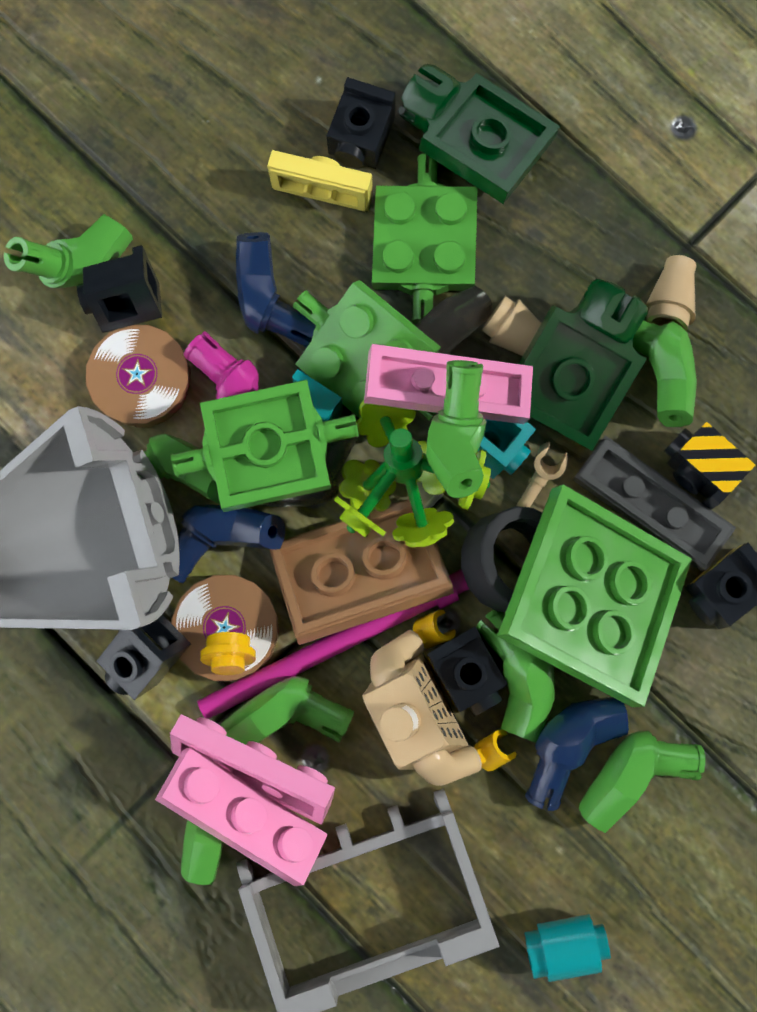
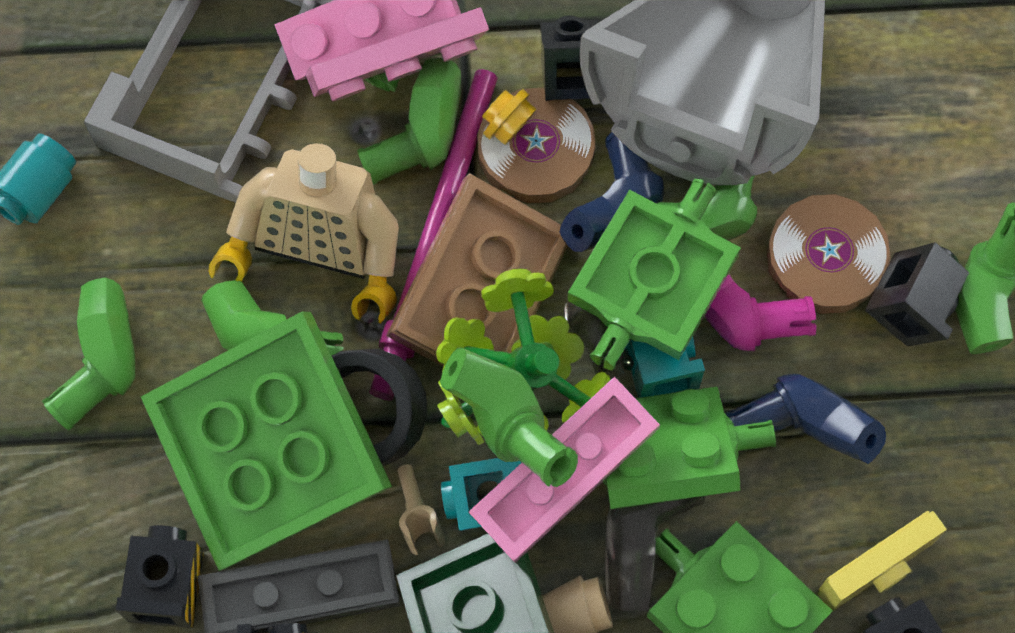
camera: 130 degrees right, 10 degrees down
black brick [425,627,508,716] -> none
dark blue arm [525,697,629,811] -> none

